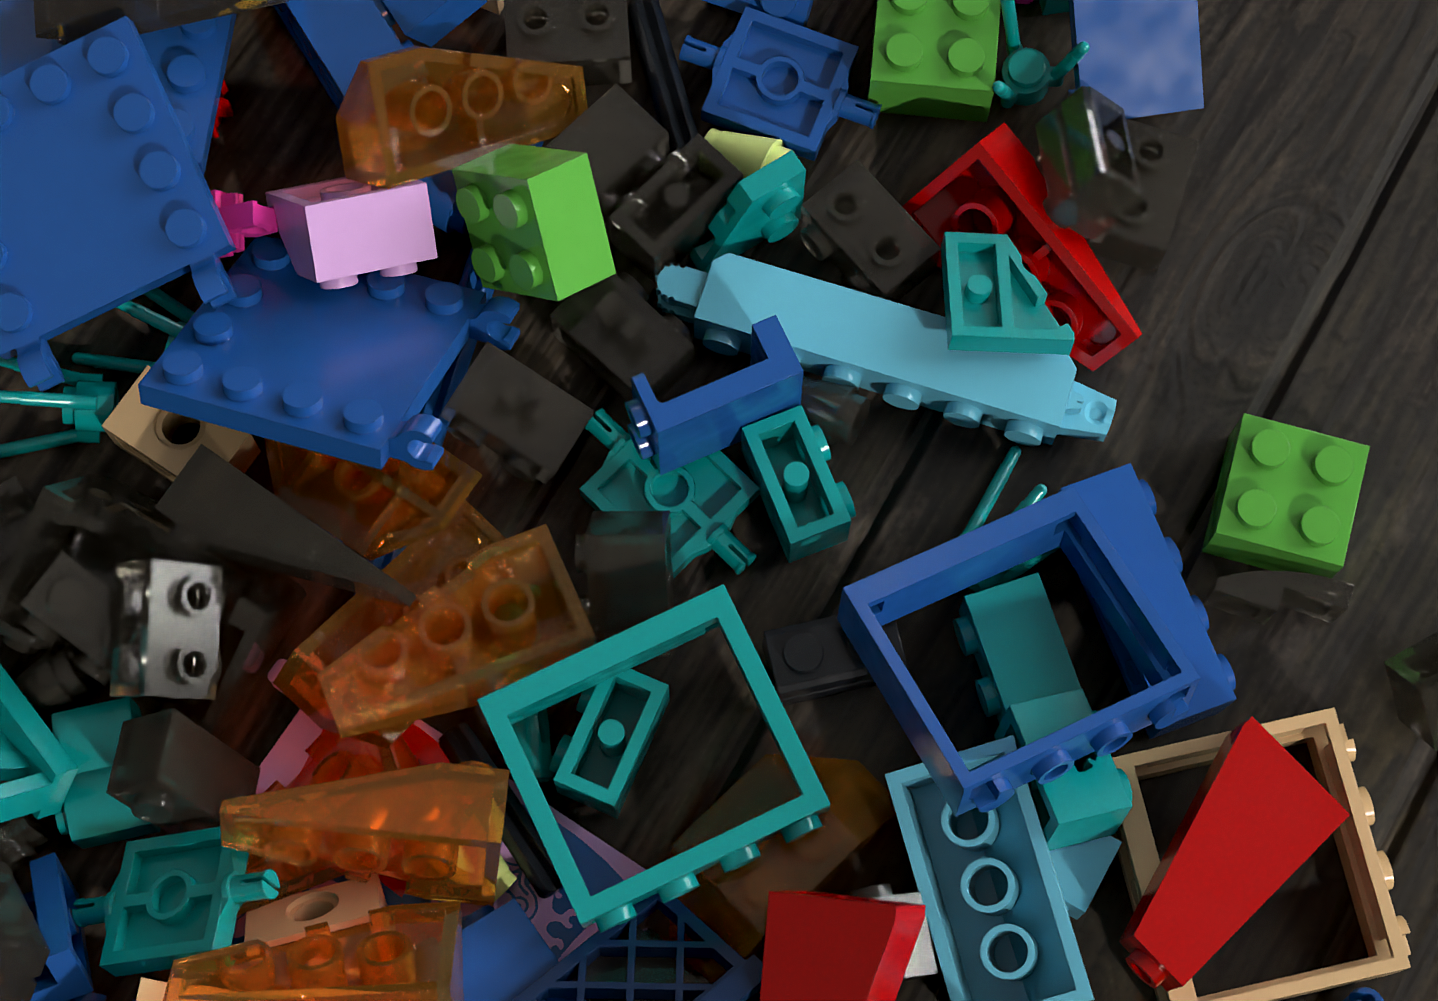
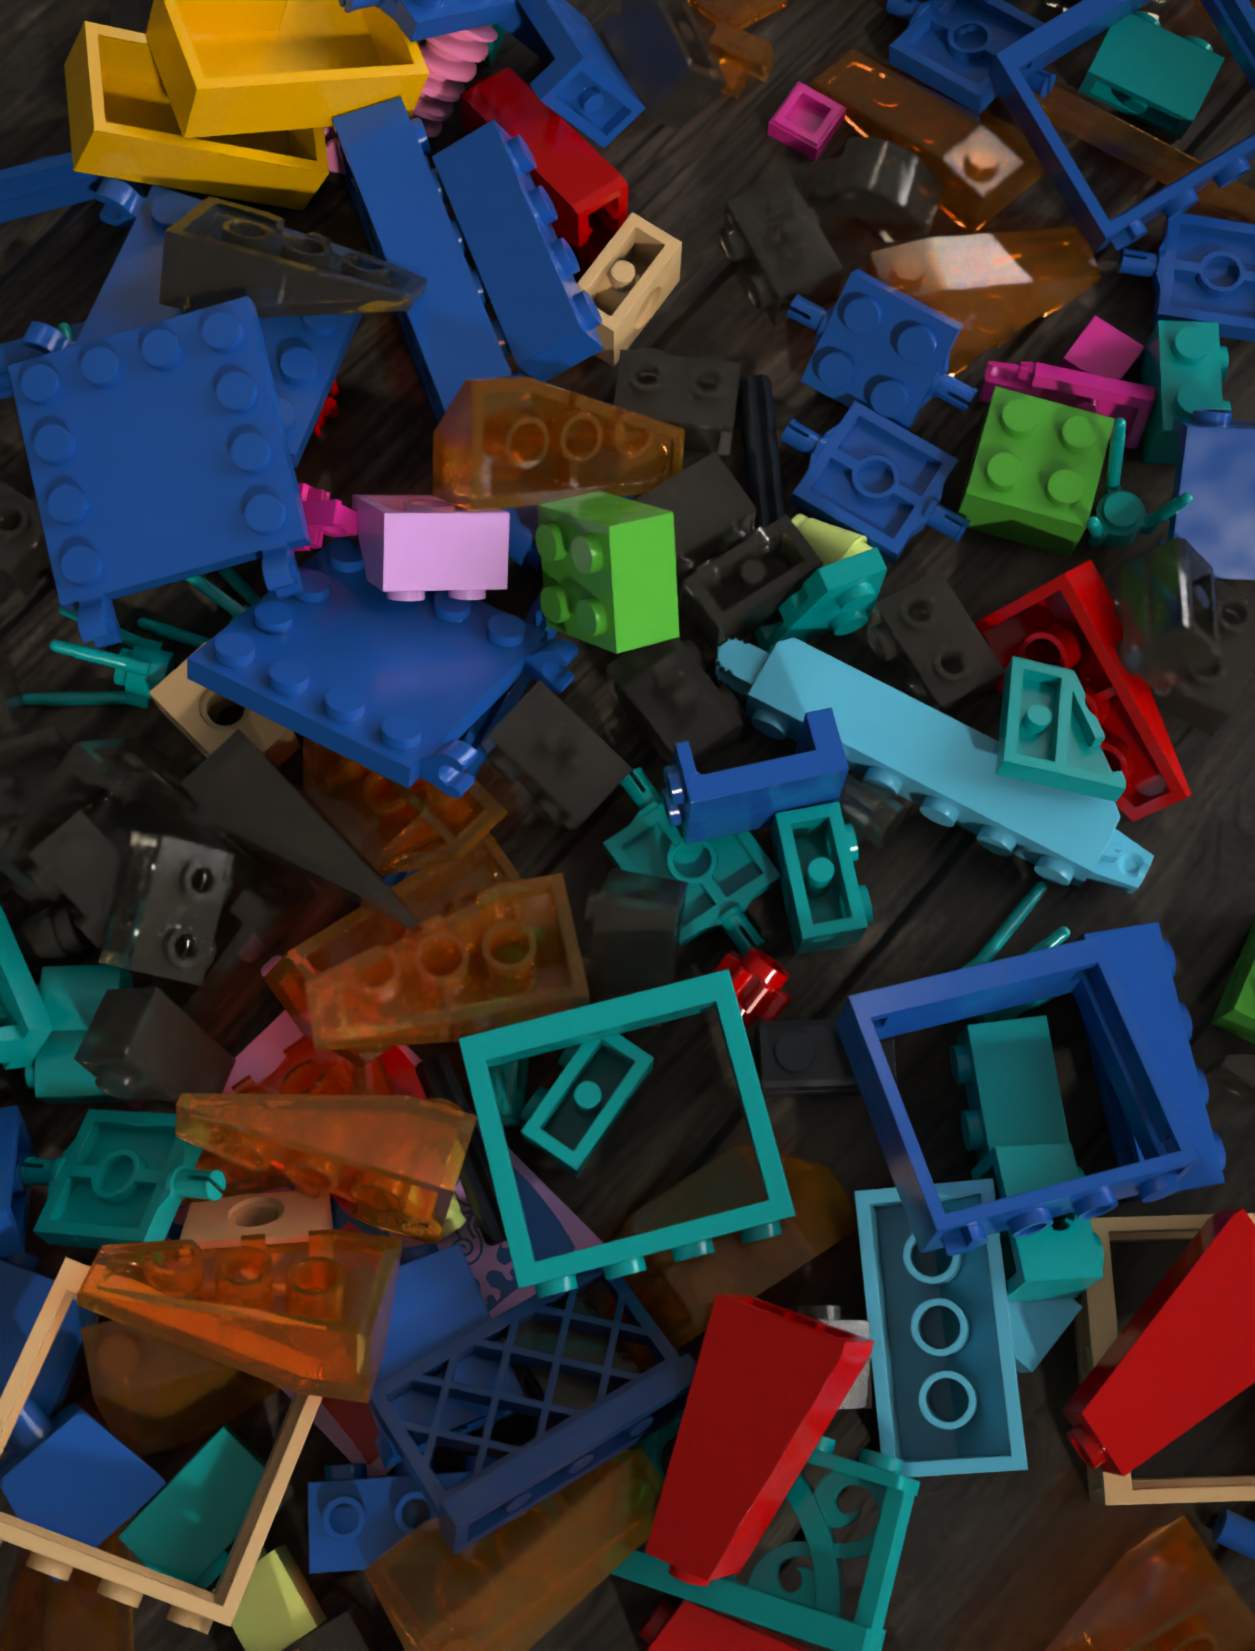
camera: 10 degrees right, 0 degrees up
none -> red gear [712,946,792,1028]

